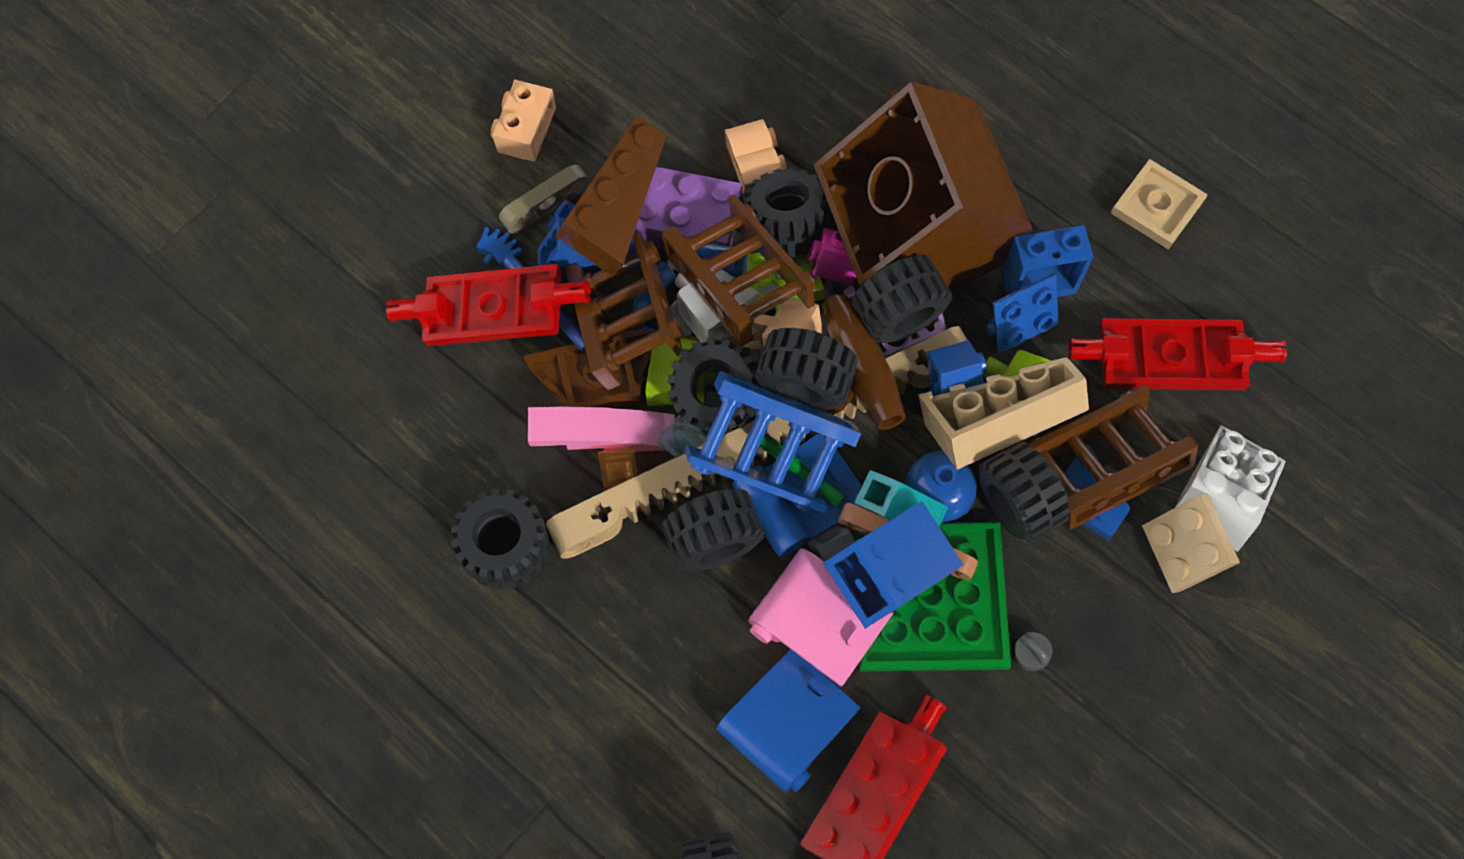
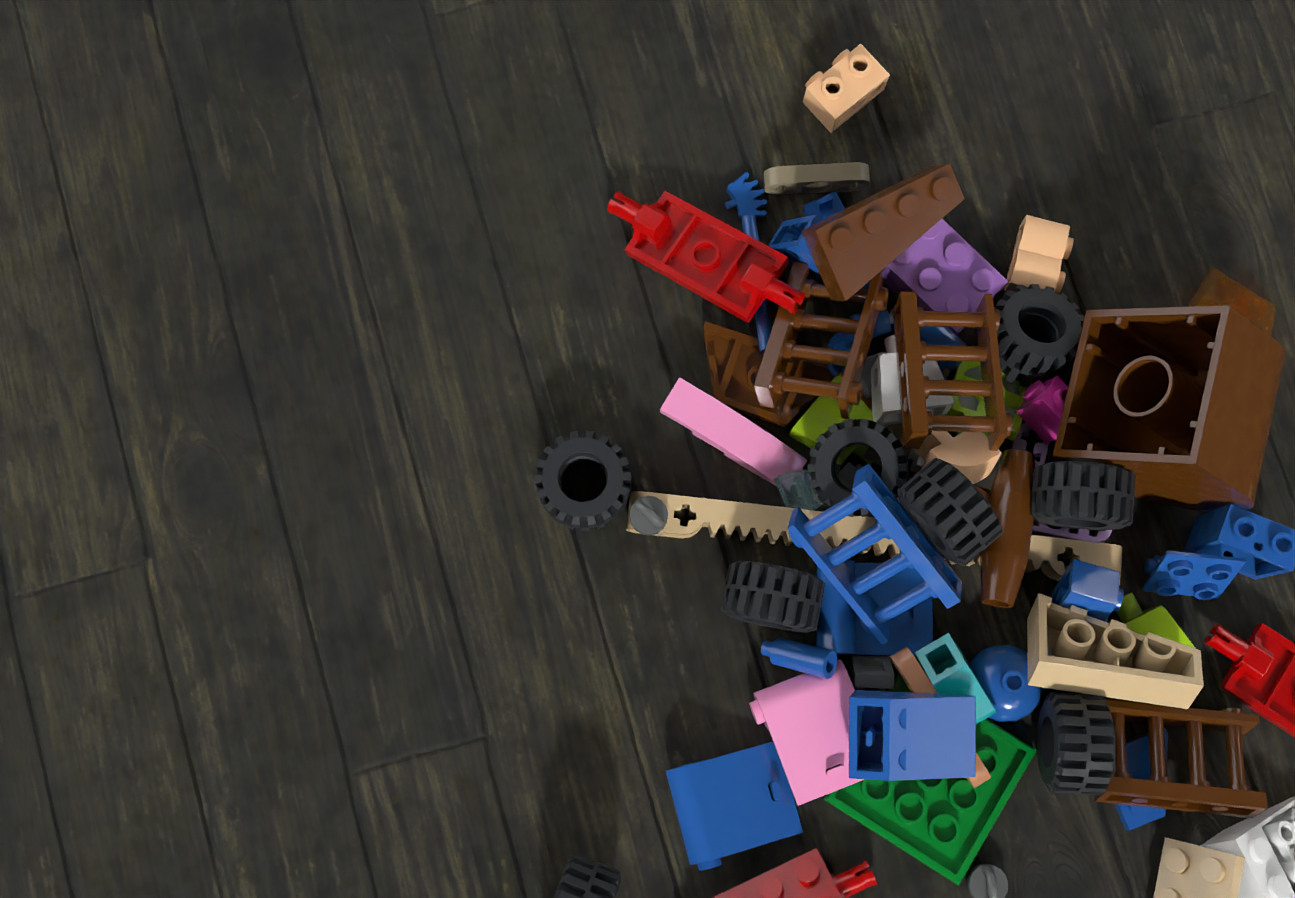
camera: 30 degrees right, 10 degrees up
clear orange tile [598,446,638,489] -> none
green bar [759,432,844,507] -> none
none -> dark grey tile [630,496,668,536]
none -> blue cylinder [761,637,838,679]

